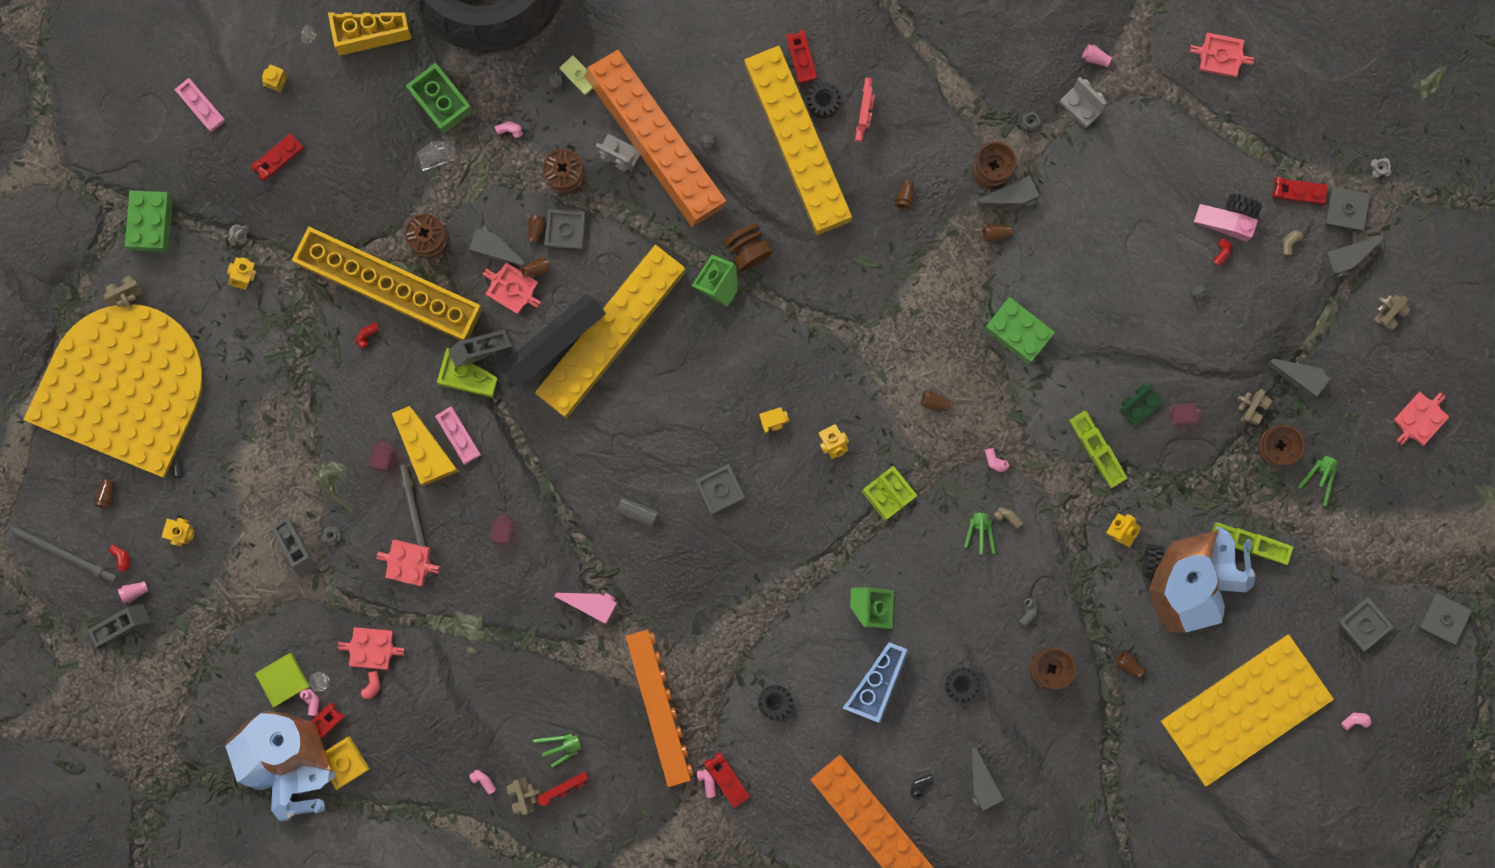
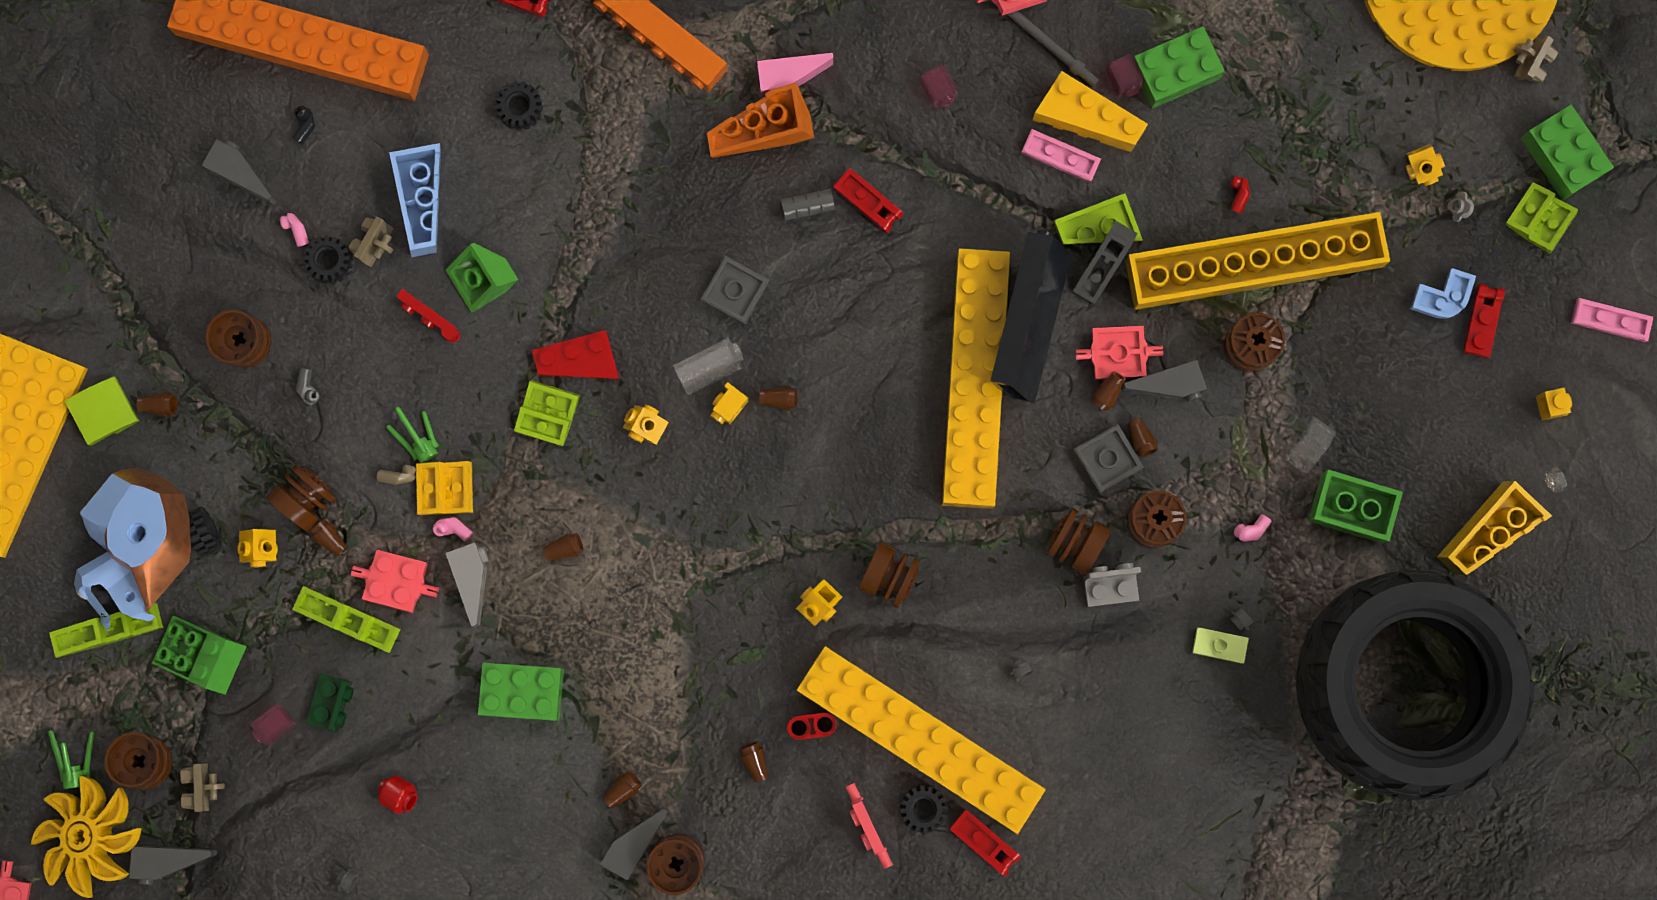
camera: 140 degrees right, 0 degrees up
orange brick [585,50,726,227] -> none
bright green slope [692,255,738,307] -> none
none -> yellow piece [31,776,141,898]
none -> lime slope [65,377,139,446]
none -> bright green slope [152,616,247,695]
none -> reddish brown wheel [266,464,338,532]
none -> bright pink arm [280,213,309,247]
none -> reddish brown cone [309,518,348,557]
none -> dark tan hips [348,216,394,267]
none -> coral plate [351,550,439,613]
none -> red head [377,775,418,814]
none -> red plate [396,289,460,343]
none -> yellow slope [416,461,473,515]
none -> light grey slope [446,542,489,627]
none -> red wing [532,330,620,380]
none -> clear brick [673,338,744,396]
none -> orange wedge [707,83,814,158]
none -> reddish brown cone [759,386,798,411]
none -> red beam [787,713,837,740]
none -> yellow brick [796,580,842,626]
none -> red plate [833,168,903,233]
none -> reddish brown wheel [1046,508,1111,576]
none -> bright green brick [1131,26,1225,109]
none -> light blue plate [1410,268,1476,319]
none -> lime slope [1506,182,1578,254]

